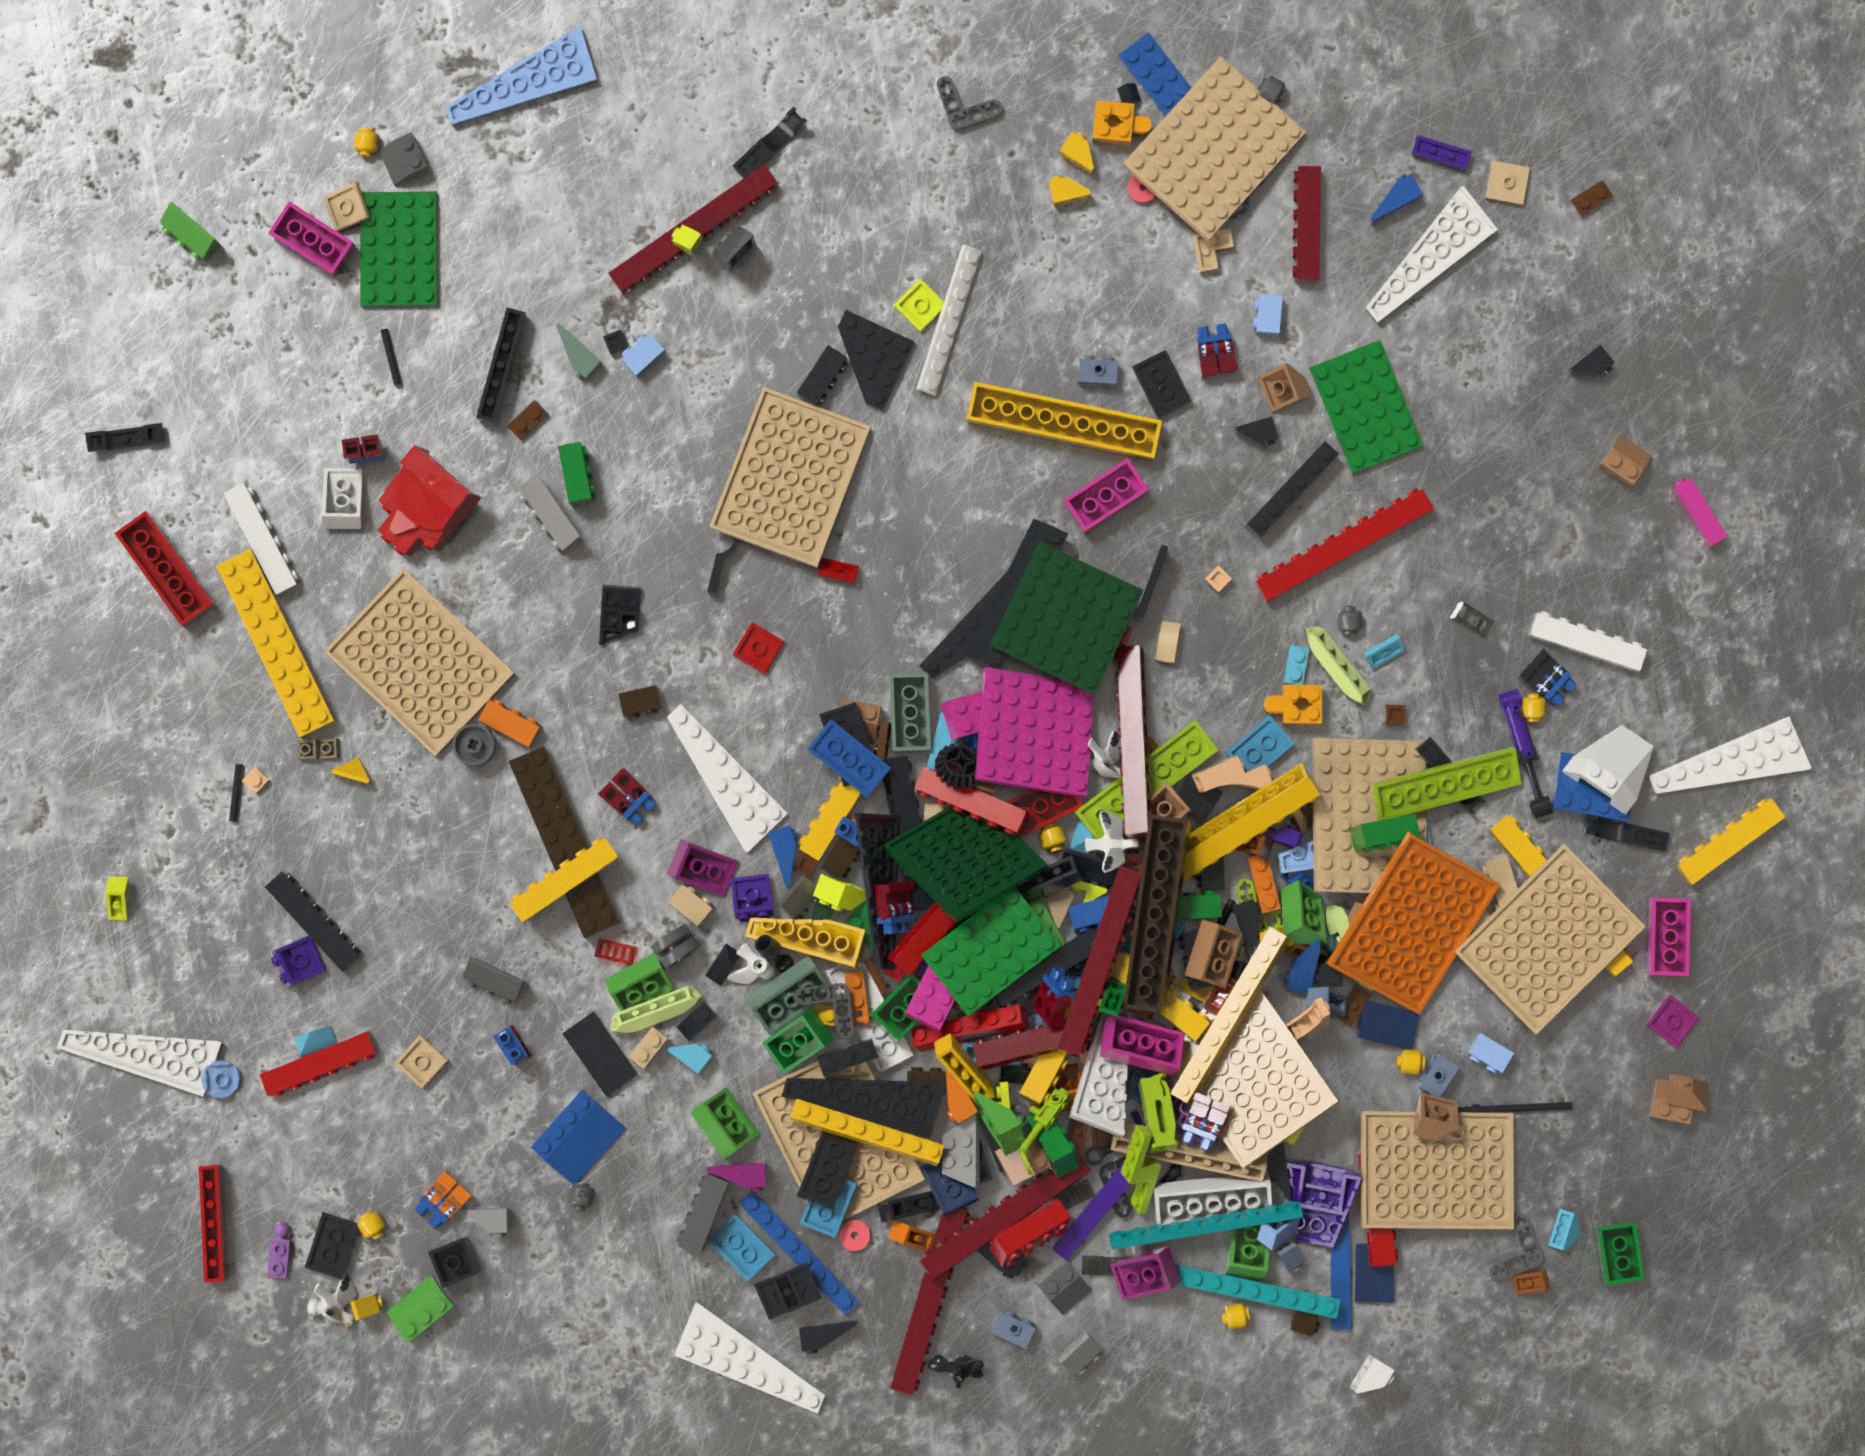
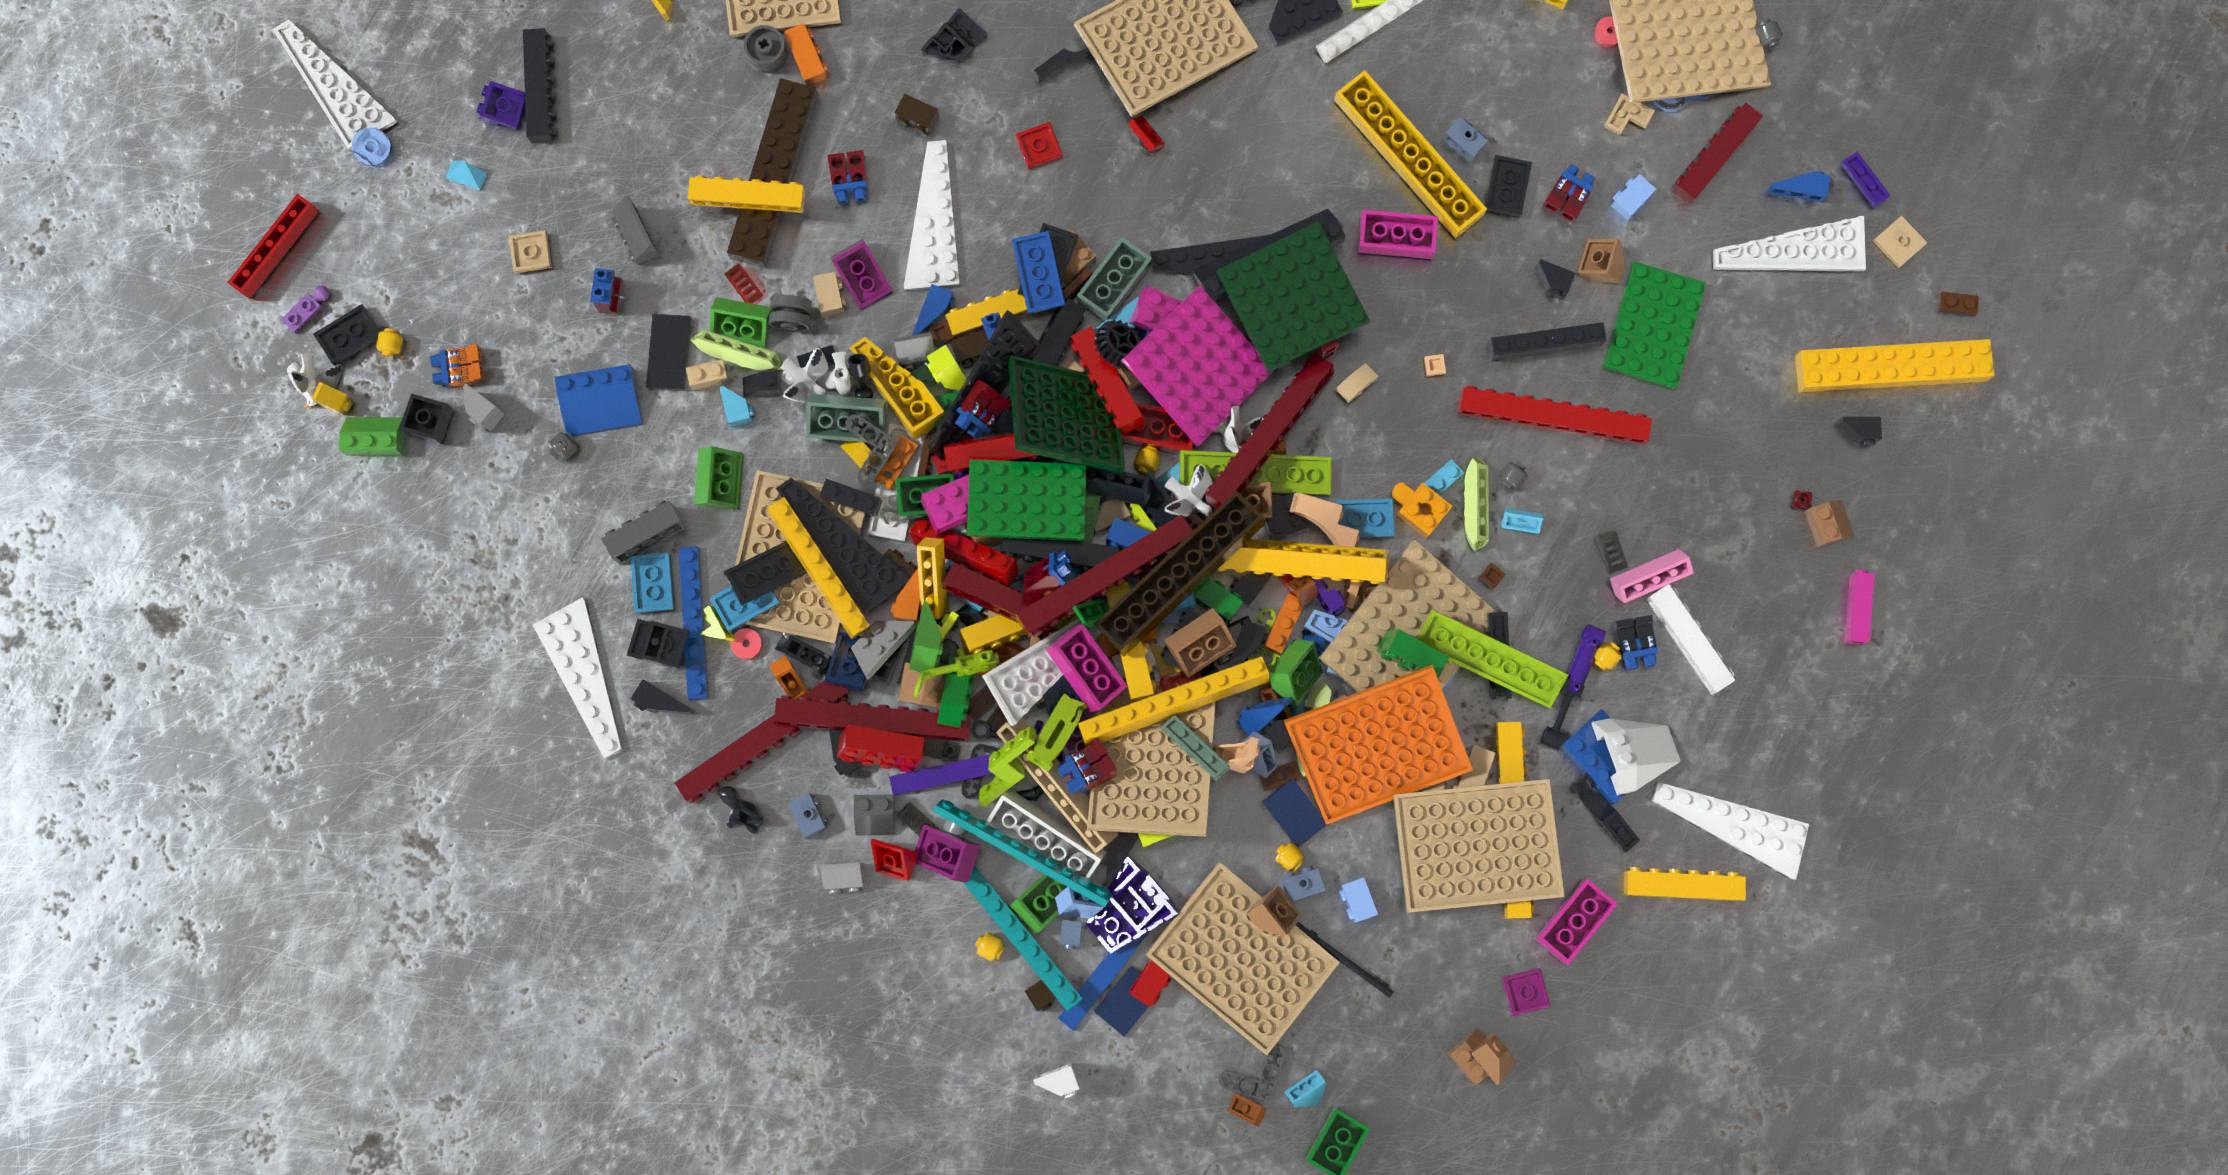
camera: 40 degrees right, 5 degrees down
red brick [259,1031,377,1098] -> none
magenta slope [706,1162,767,1191] -> none
dark purple plate [731,874,774,922] -> none
green brick [762,1008,834,1074] -> none
black tile [1134,544,1168,622] -> none
none -> neon yellow slope [701,605,735,642]
none -> animal [781,348,829,402]
none -> red slope [870,839,918,881]
none -> sand green tile [1161,714,1230,782]
none -> bright pink brick [1610,549,1693,603]
none -> dark red plate [1793,490,1812,510]
none -> yellow brick [1795,339,1994,393]

